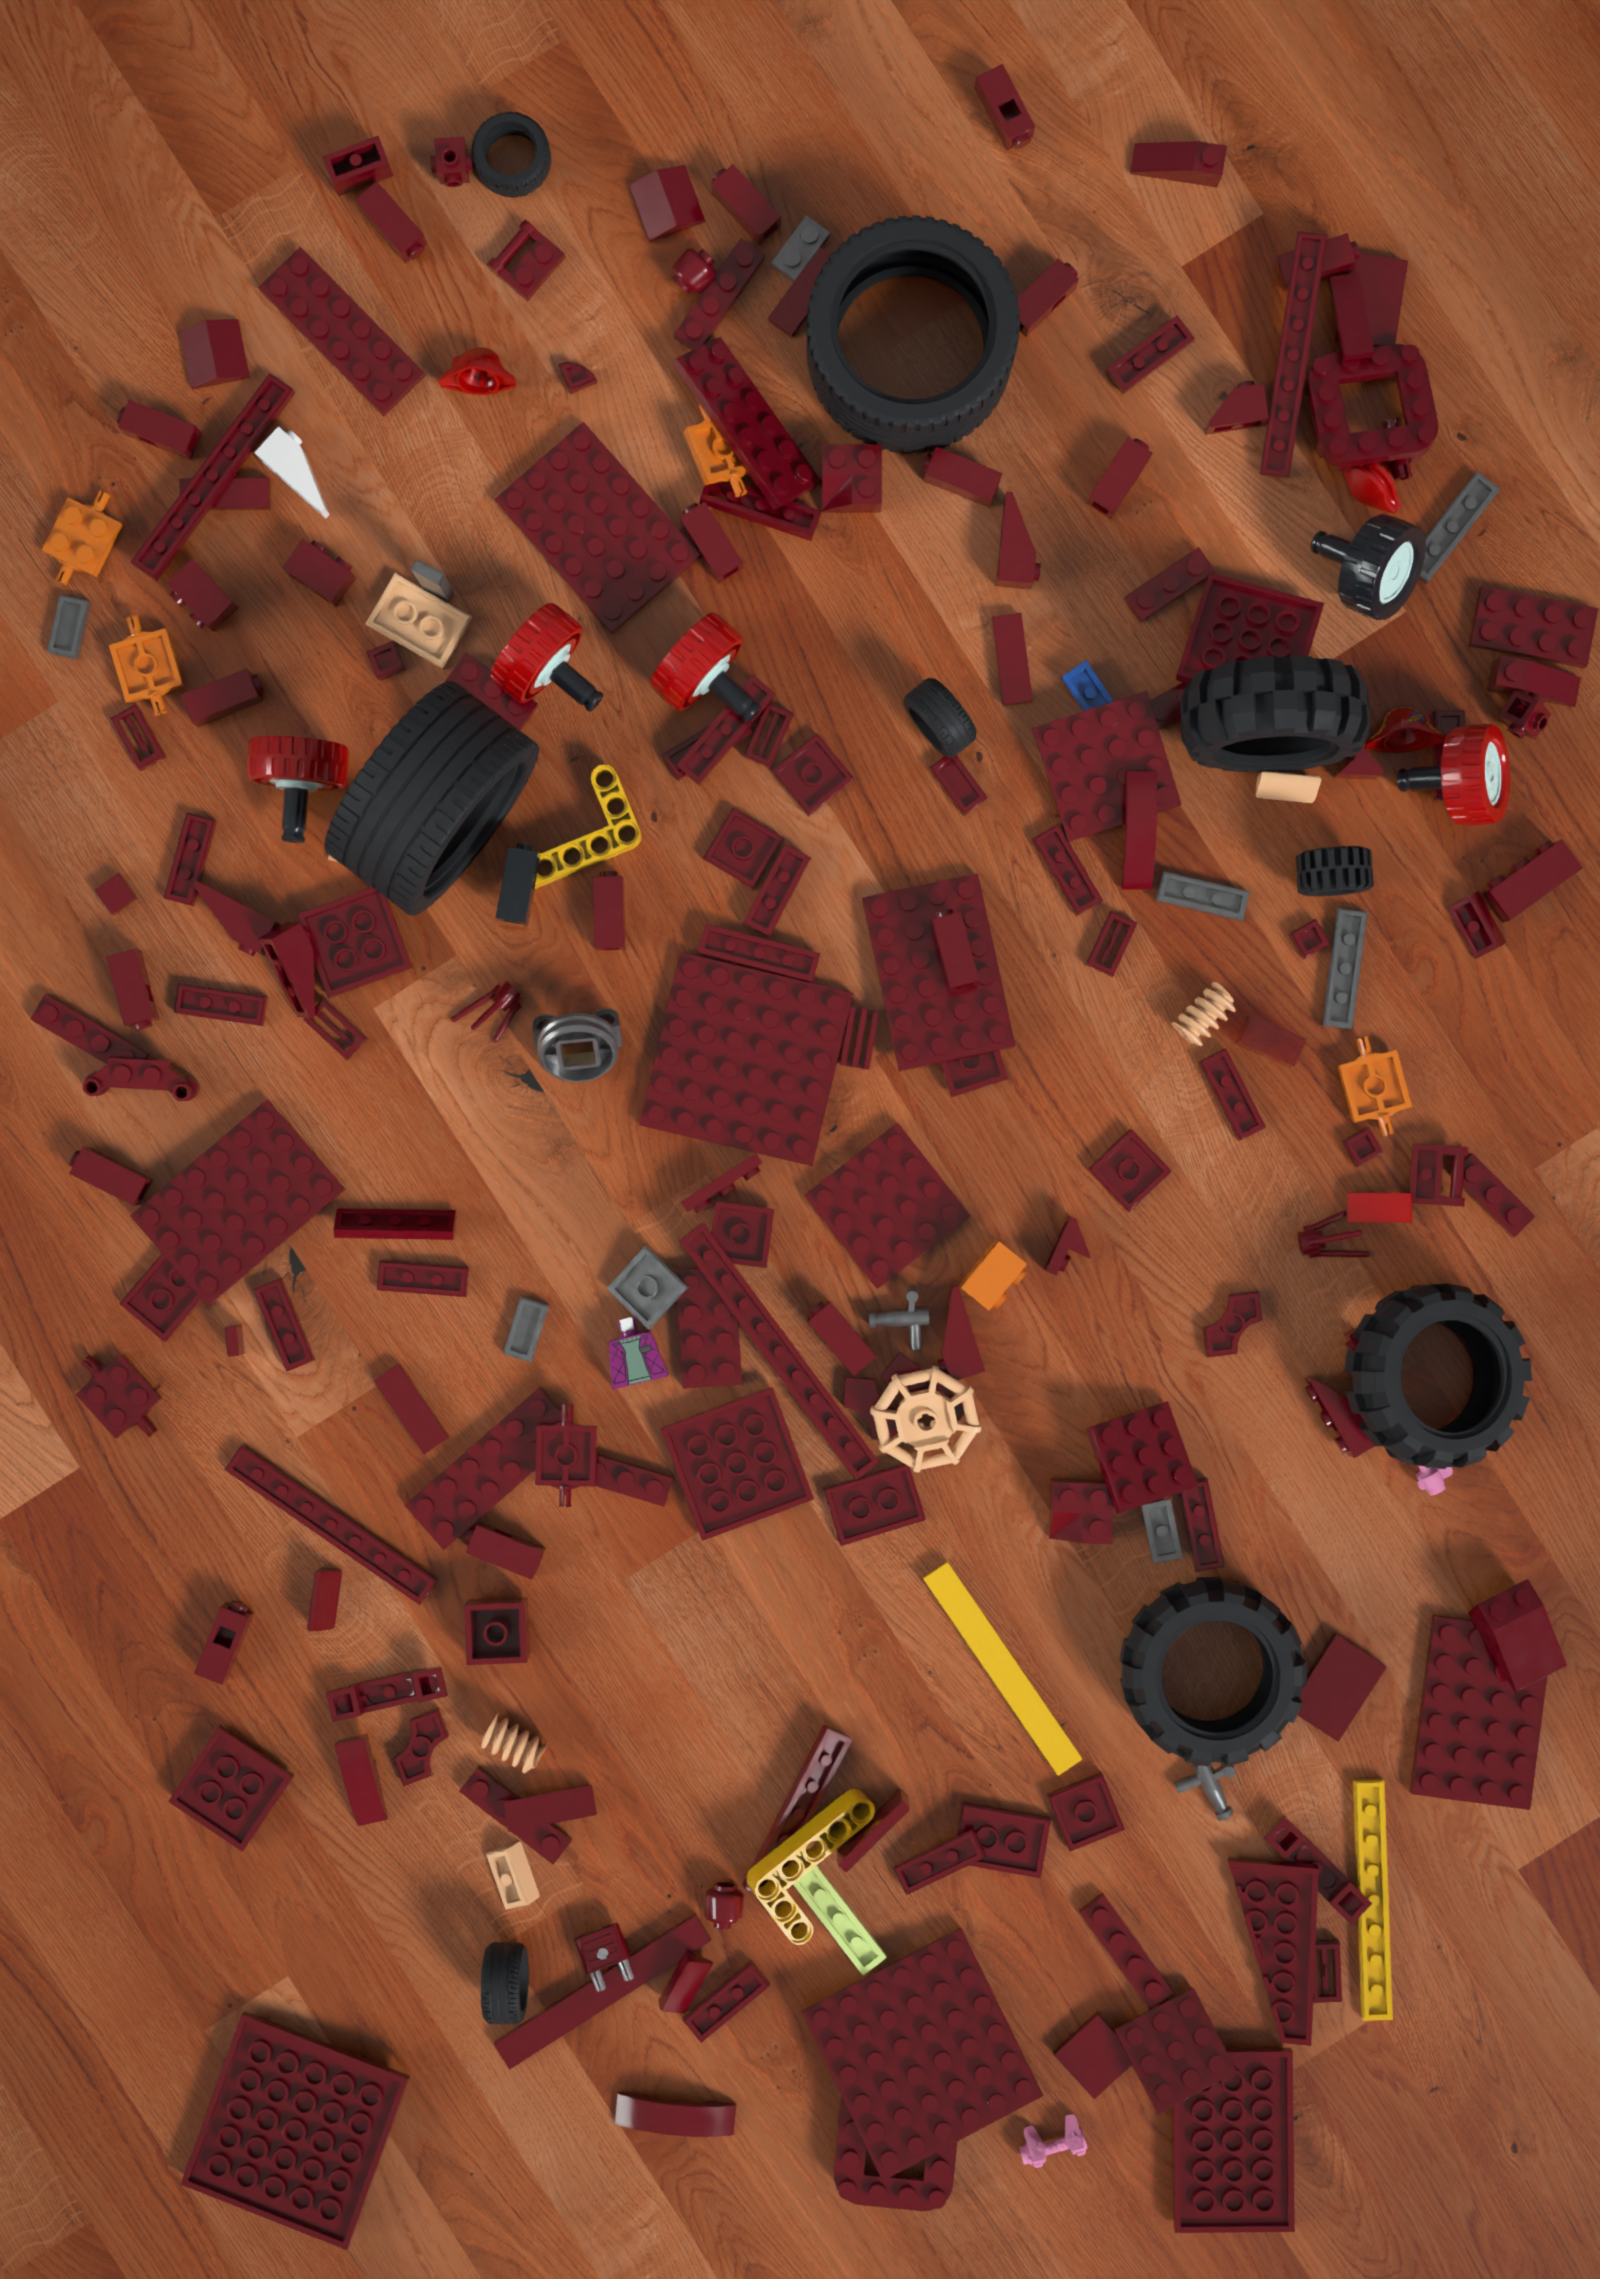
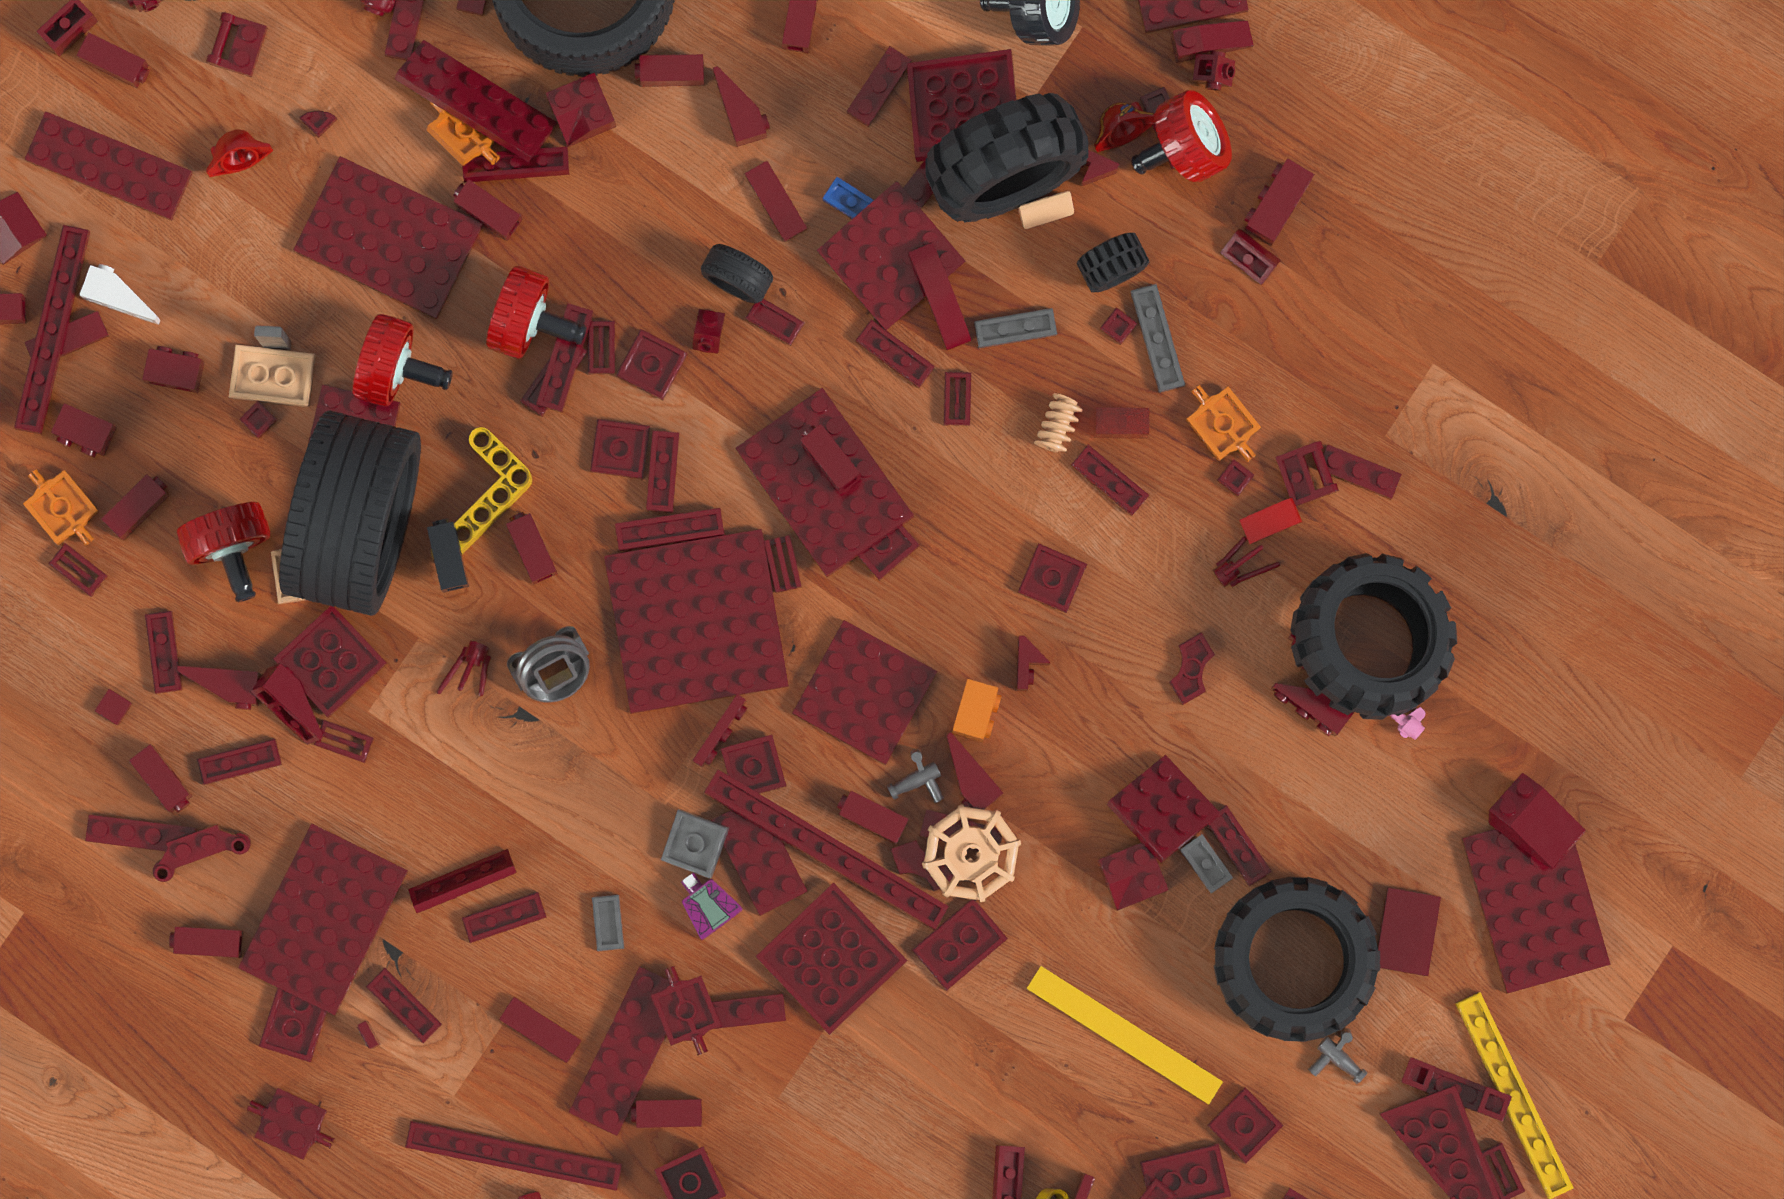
camera: 25 degrees left, 5 degrees down
none -> dark red bracket [692,309,725,354]

